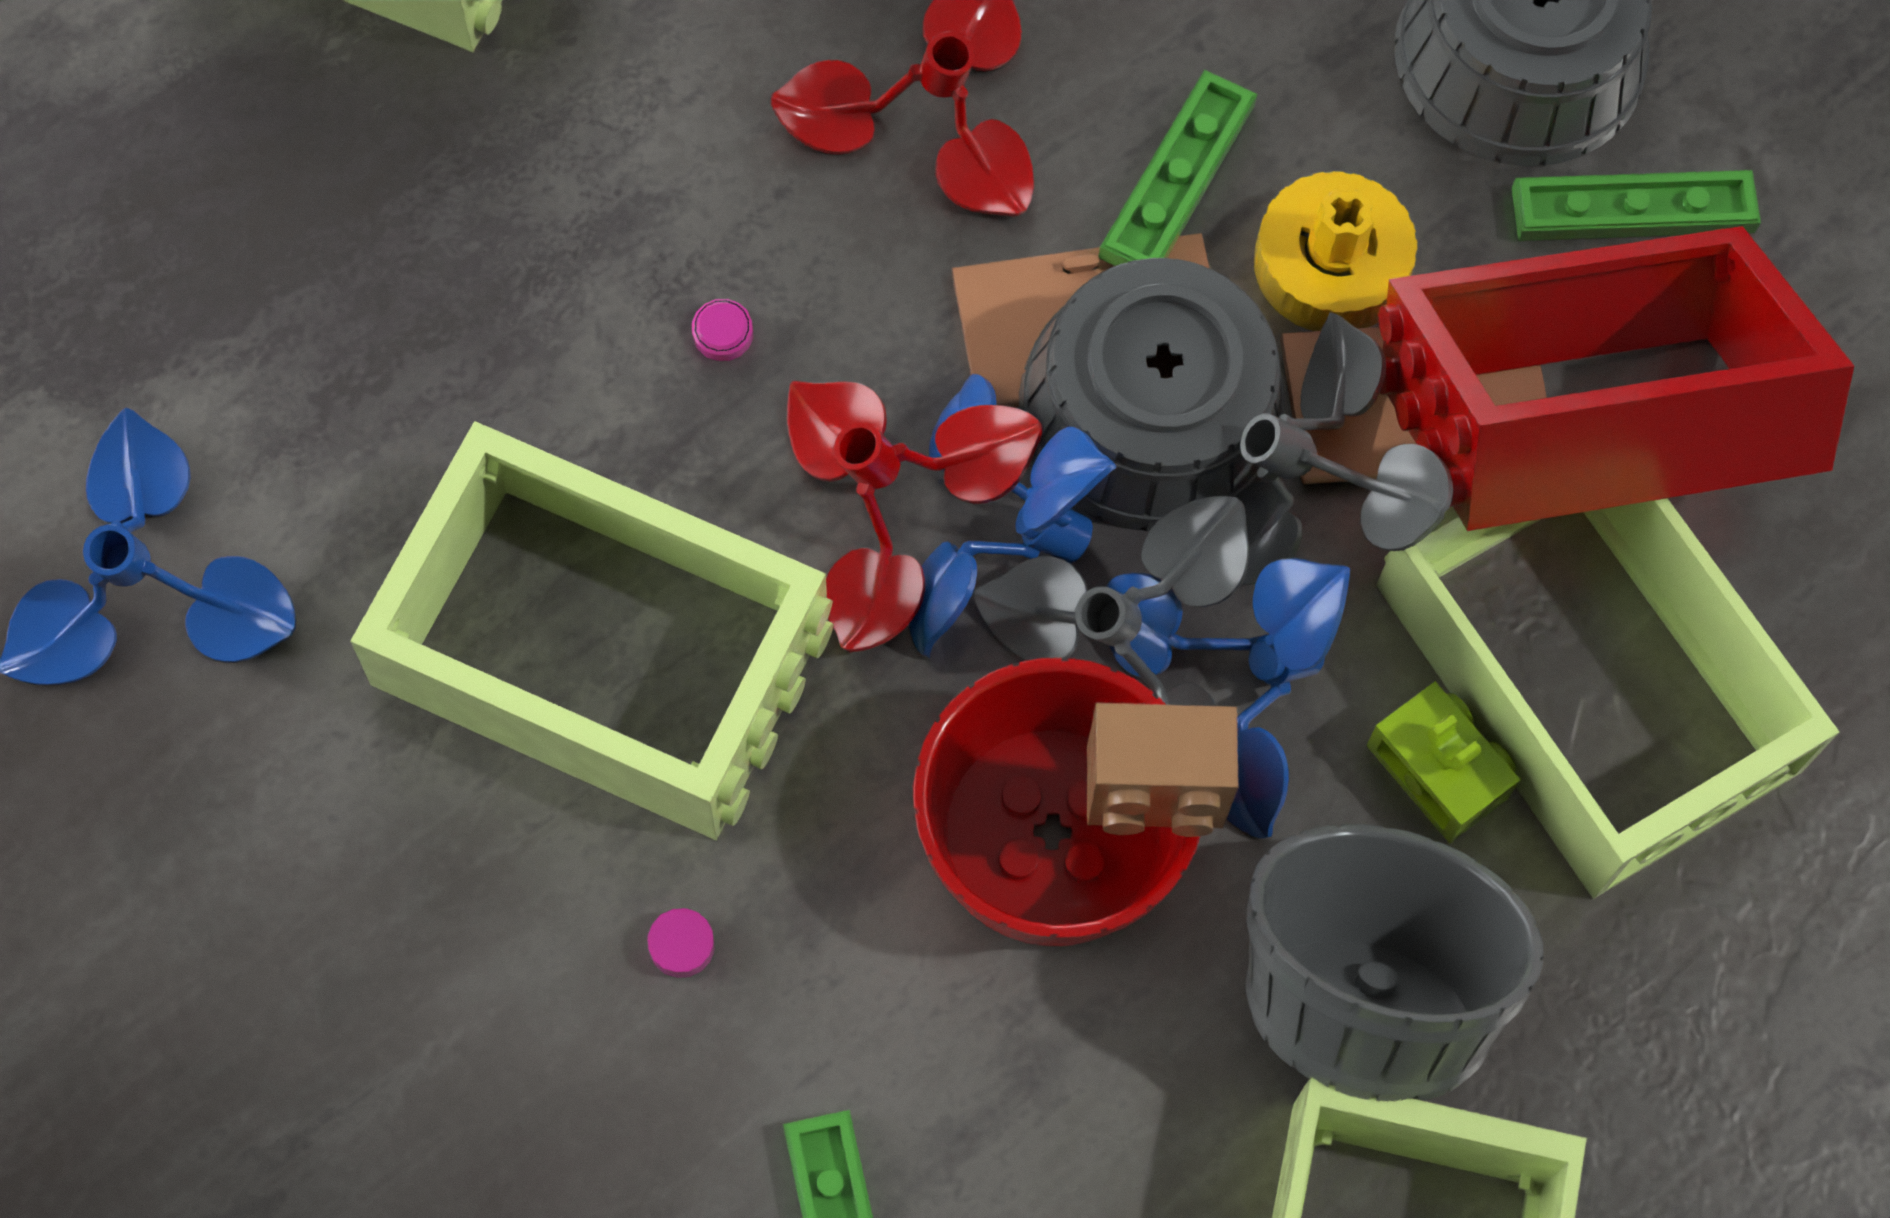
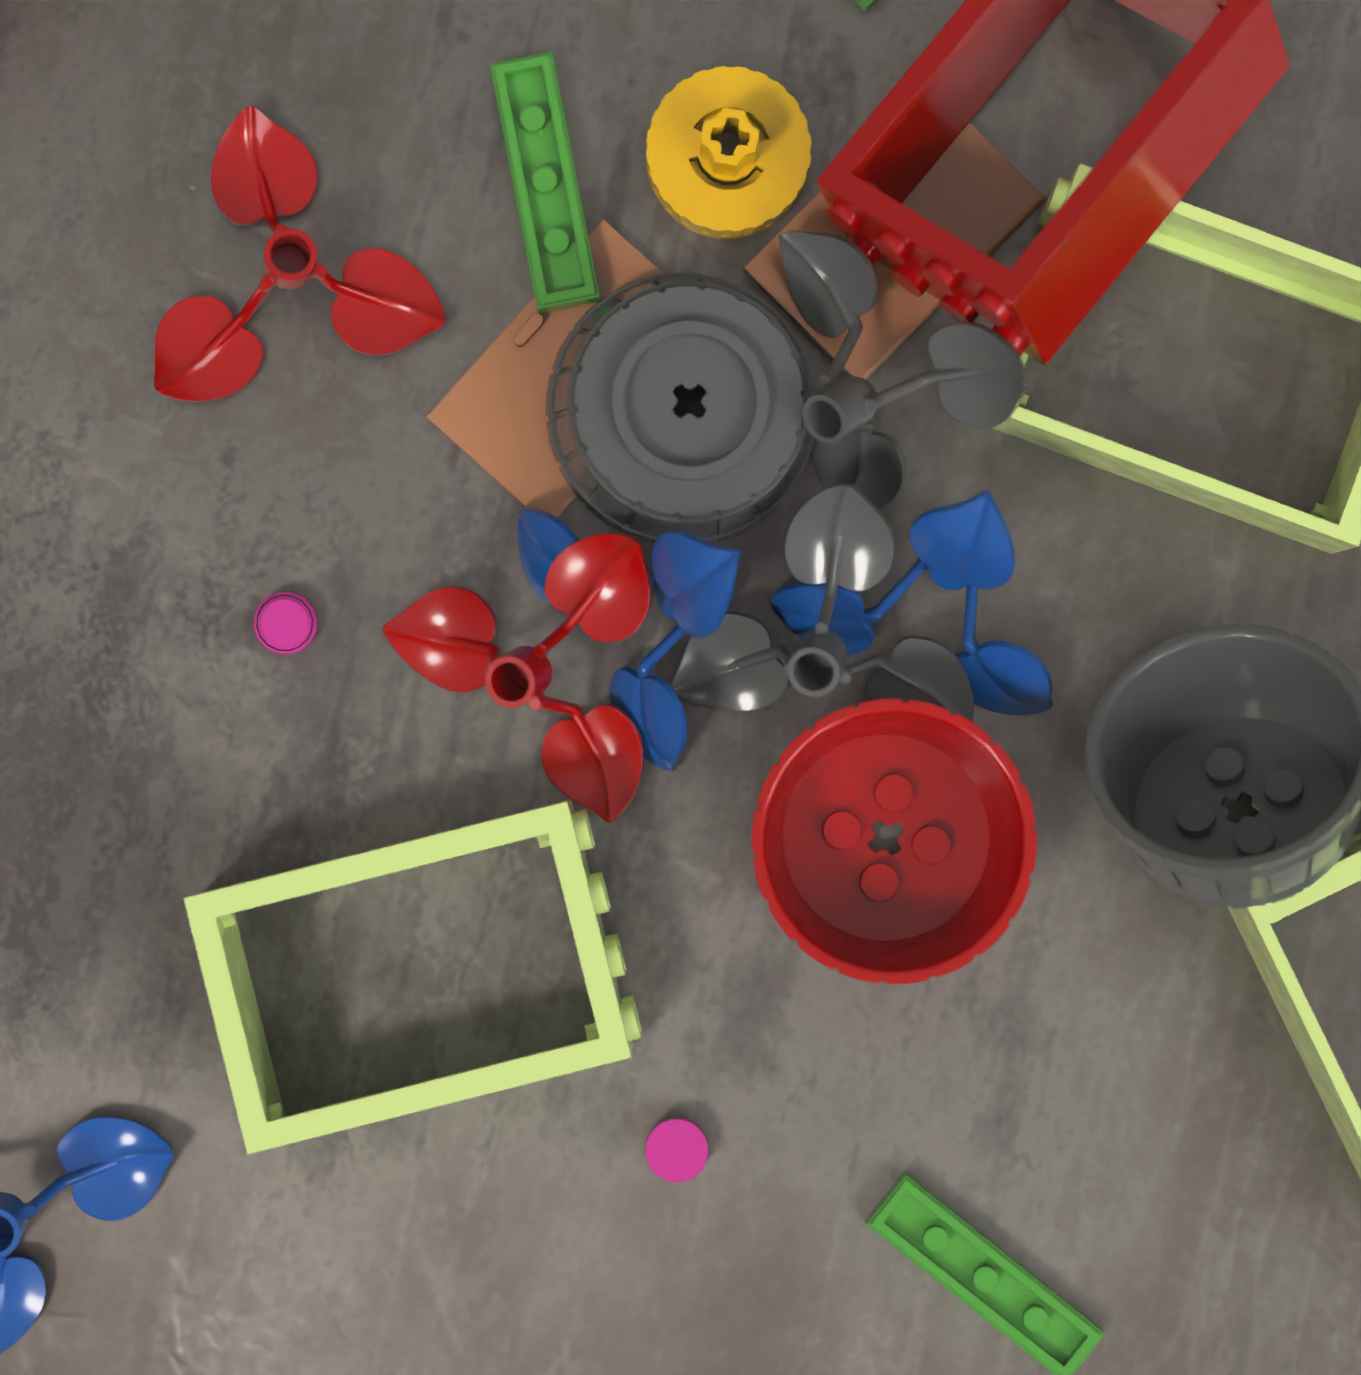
camera: 40 degrees left, 20 degrees up
medium nougat brick [1087,703,1238,837] -> none
lime brick [1366,681,1521,844] -> none

